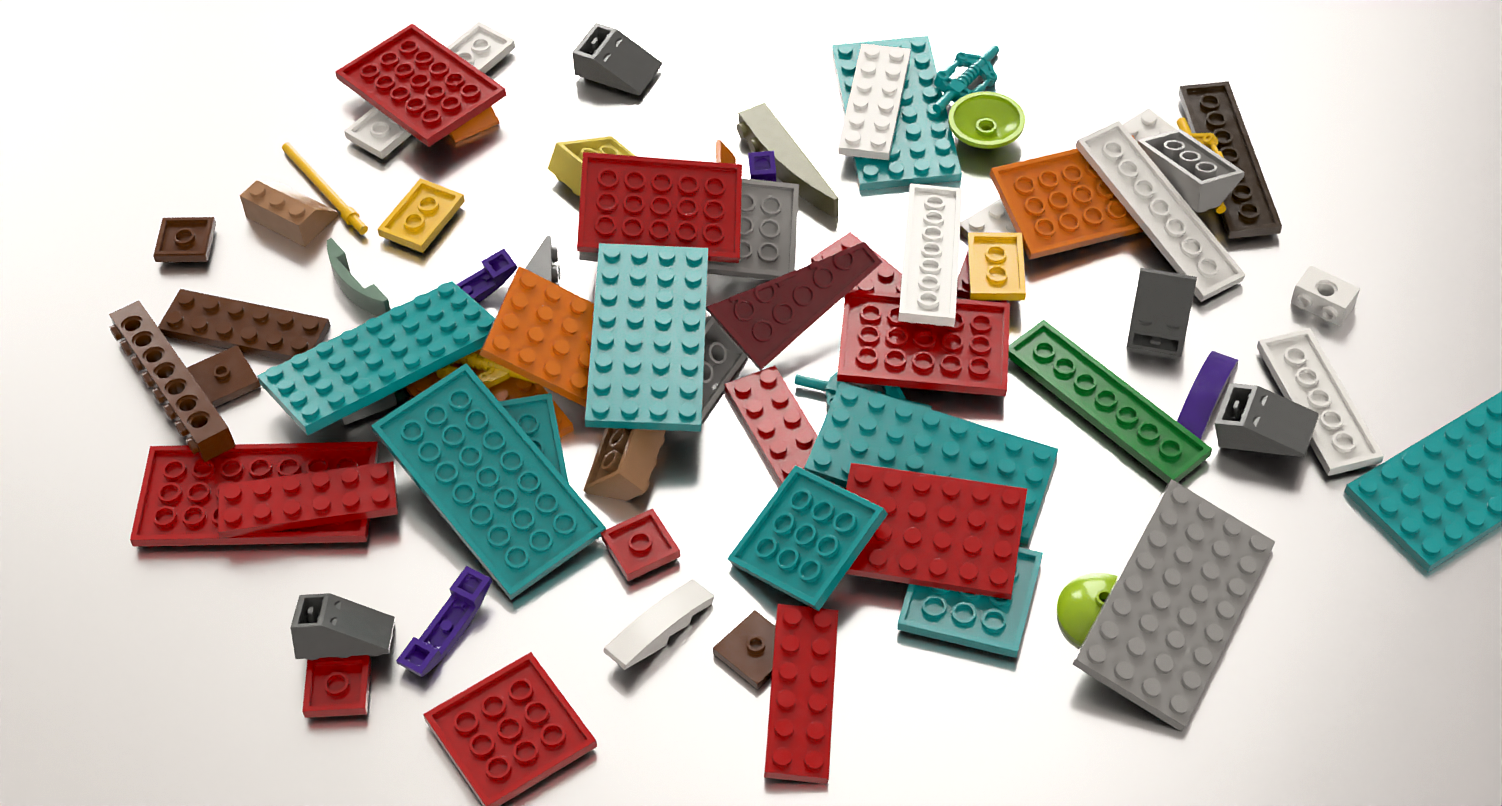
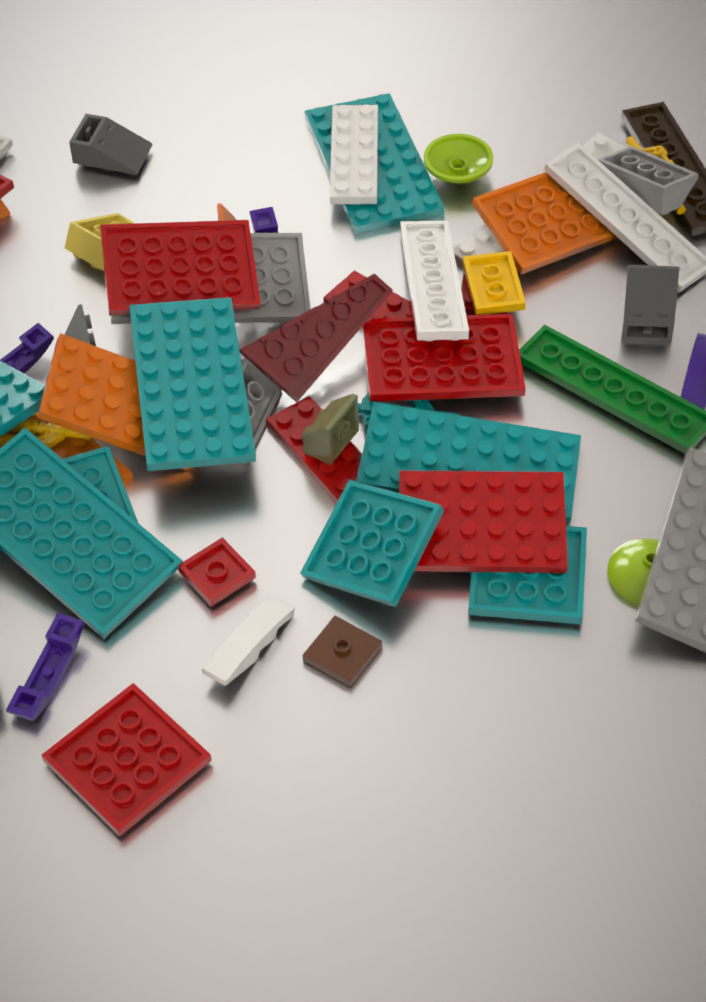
camera: 10 degrees left, 0 degrees up
medium nougat slope [583,428,666,501] -> none
slope [736,102,839,218] -> none
red plate [764,604,838,784] -> none
teal bar [932,45,1000,113] -> none
none -> olive slope [302,394,359,465]

